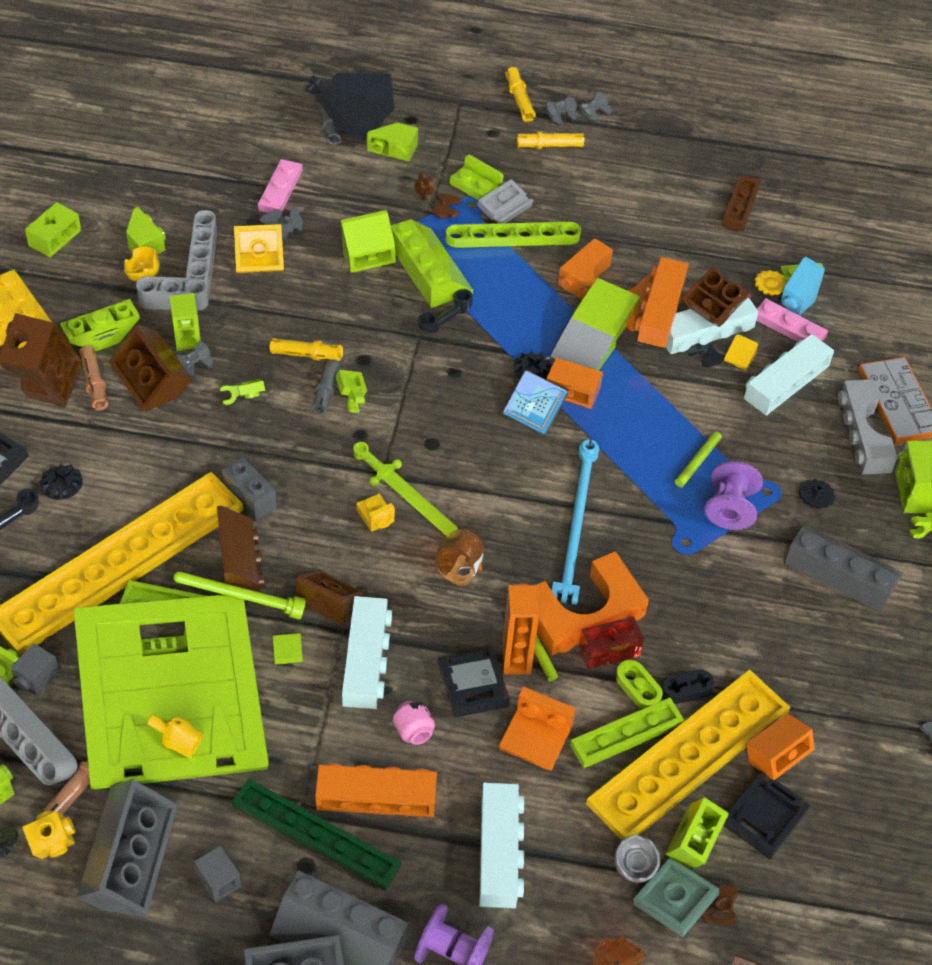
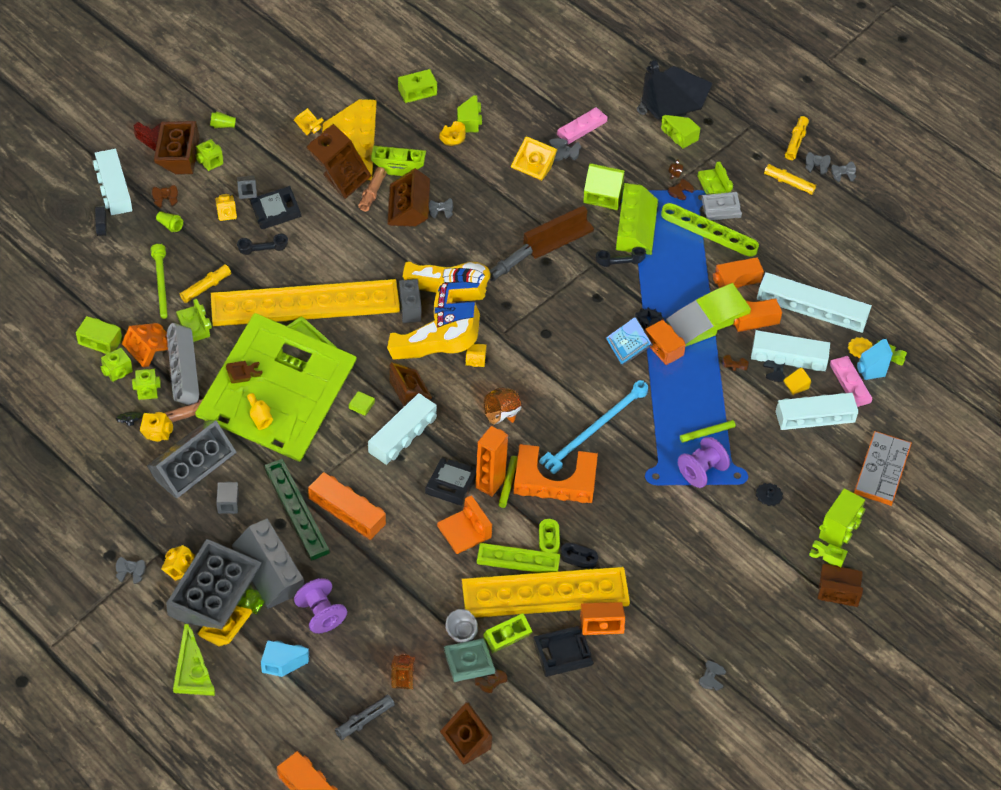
camera: 35 degrees right, 0 degrees up
dark grey brick [11,643,60,695] -> none
black gear [39,463,83,500] -> none
light grey beam [136,210,217,311] -> none
lime brick [169,293,201,351] -> none
lime piece [174,572,306,620] -> none
reddish brown slope [217,506,265,602] -> none
lime plate [219,379,265,405] -> none
yellow pin [269,338,343,361] -> none
lime plate [335,370,367,413] -> none
lime sword [353,442,458,537] -> none
bright pink head [393,701,435,745] -> none
light aqua brick [479,783,524,908] -> none
clear red brick [579,616,644,670] -> none
orange brick [635,257,689,348] -> none
reddish brown slope [681,267,751,327] -> none
reddish brown plate [721,175,761,232] -> none
dark grey slope [784,525,903,612] -> none
light grey arch [838,379,898,475] -> none
none -> reddish brown plate [226,361,263,384]
none -> animal [387,262,490,359]
none -> reddish brown panel [523,205,594,259]
none -> reddish brown piece [722,355,749,371]
none -> light aqua brick [757,273,872,333]

